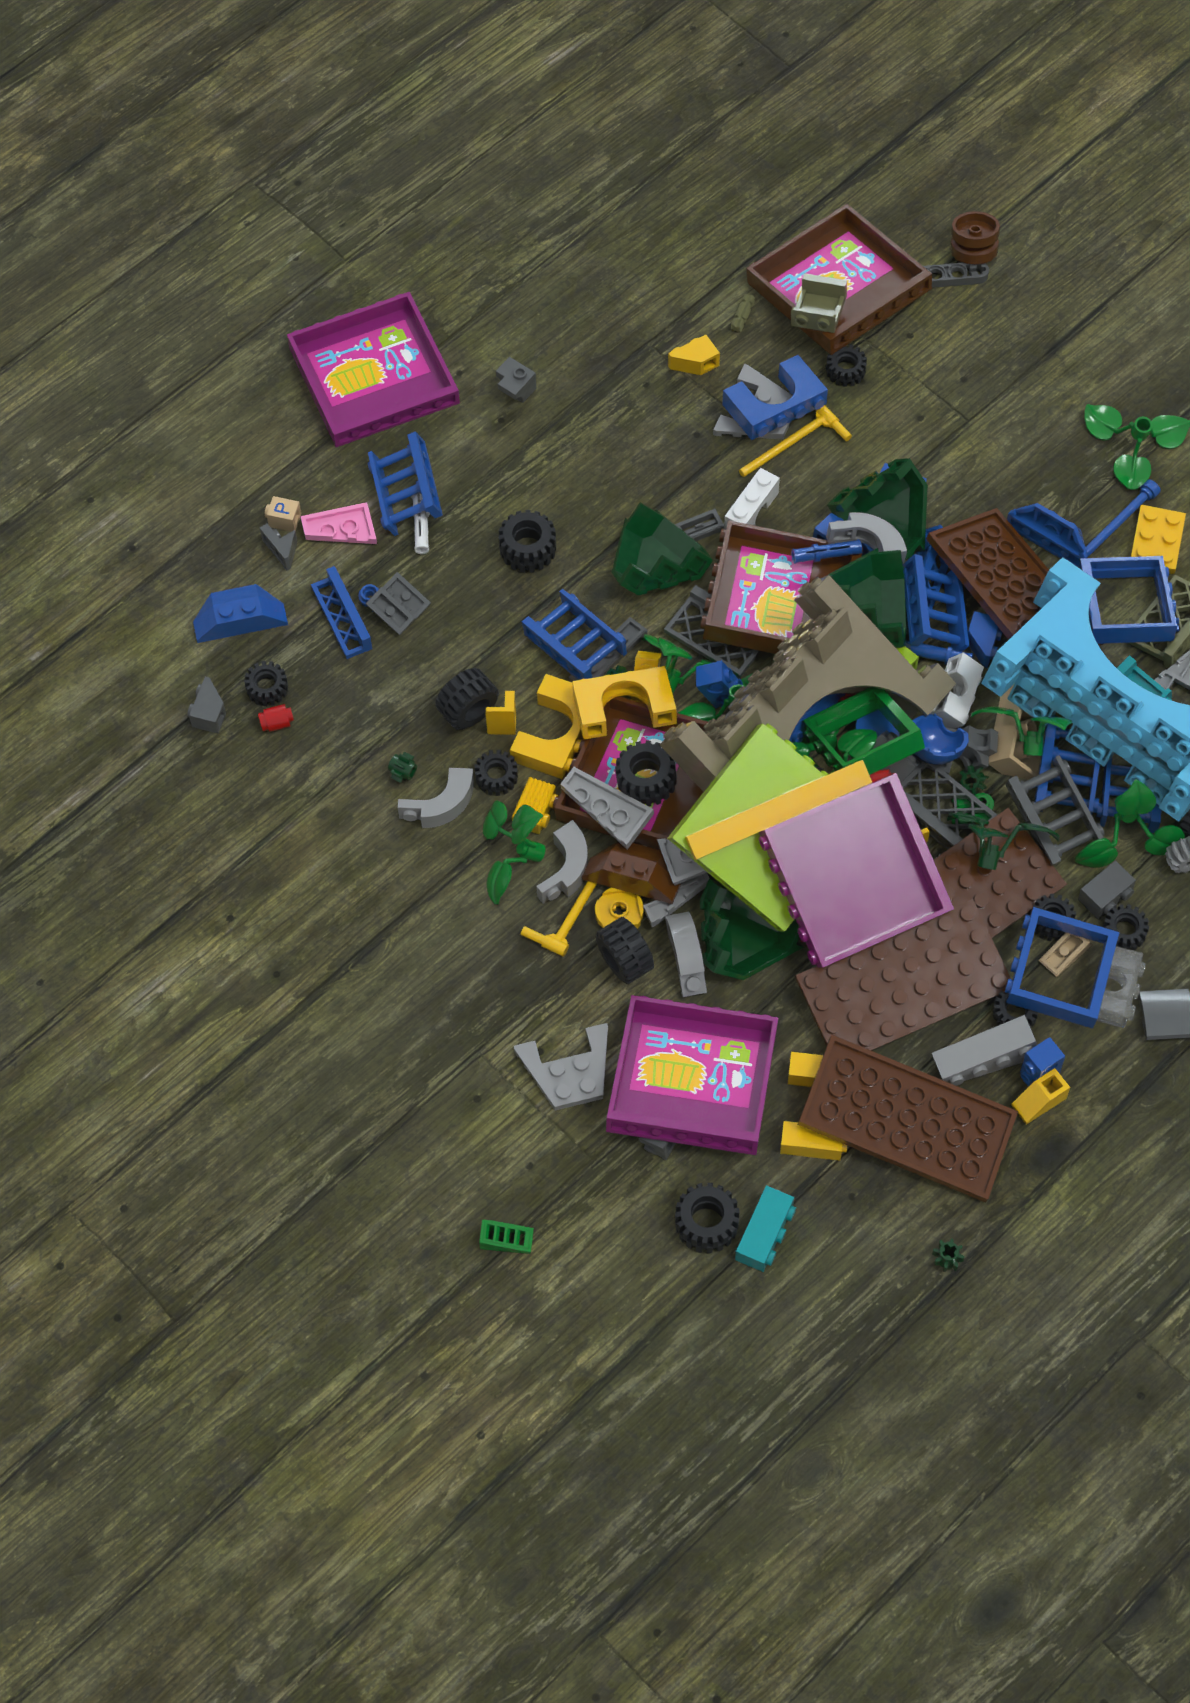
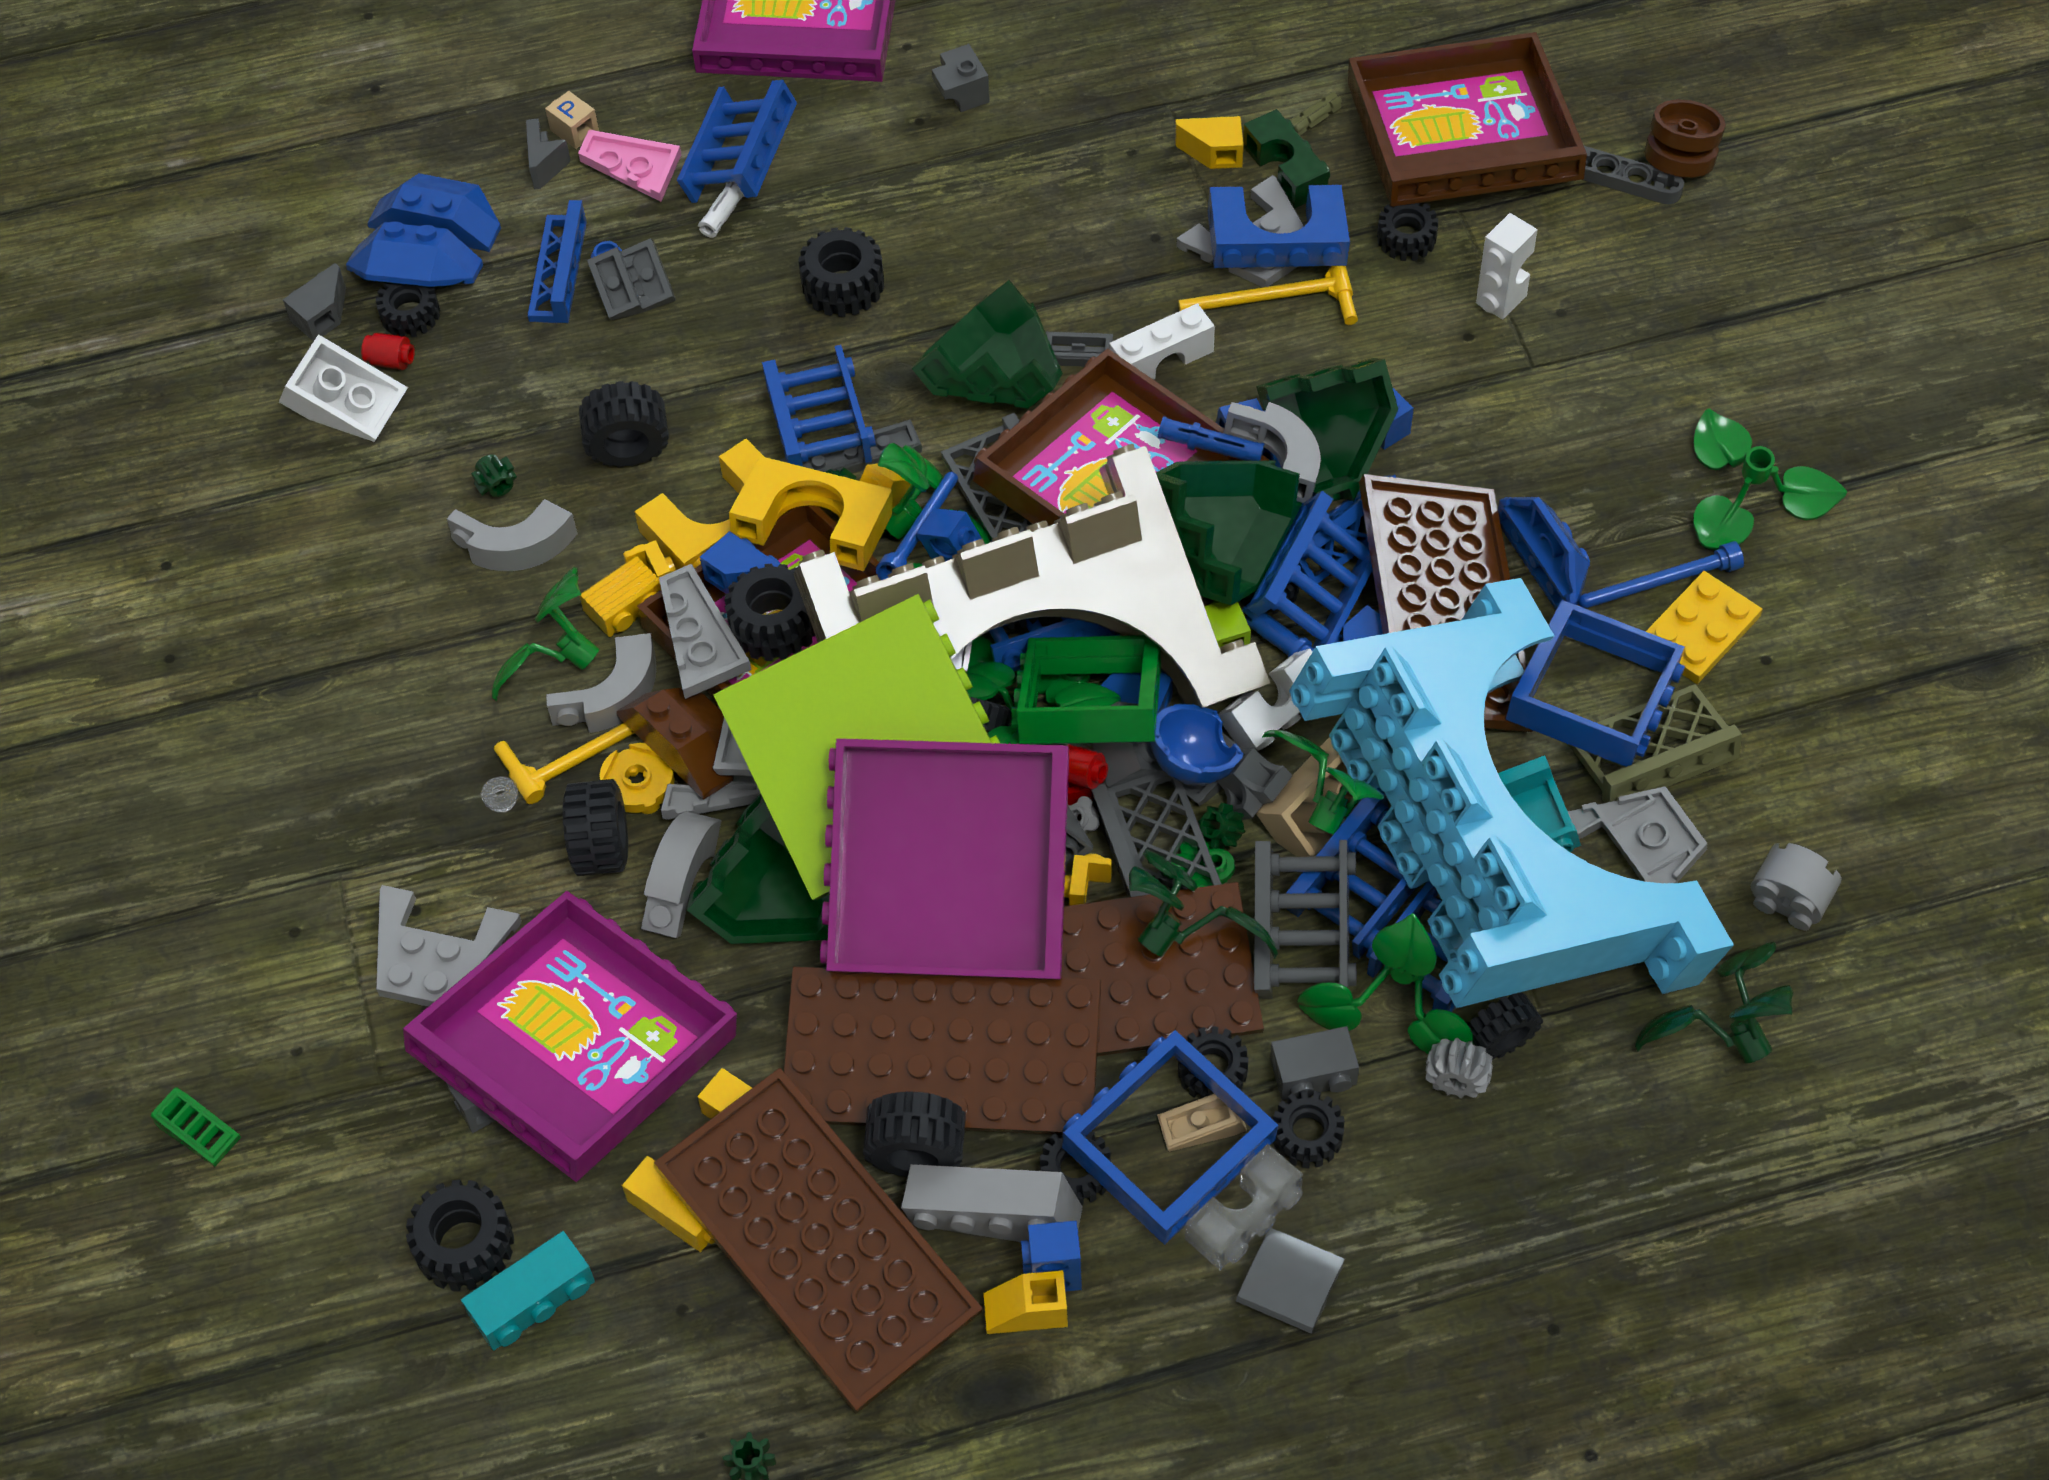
camera: 30 degrees right, 5 degrees down
black tyre [475,750,518,796] -> none
yellow panel [486,691,516,735] -> none
yellow tile [685,760,872,860] -> none
olive panel [791,273,847,333] -> none
none -> white slope [279,334,408,442]
none -> blue wedge [346,221,483,287]
none -> clear plate [481,777,519,812]
none -> yellow bracket [623,540,676,578]
none -> blue slope [700,531,780,594]
none -> black tyre [863,1092,966,1177]
none -> blue piece [876,472,958,580]
none -> dark green arch [1243,109,1330,209]
none -> white arch [1476,213,1538,320]

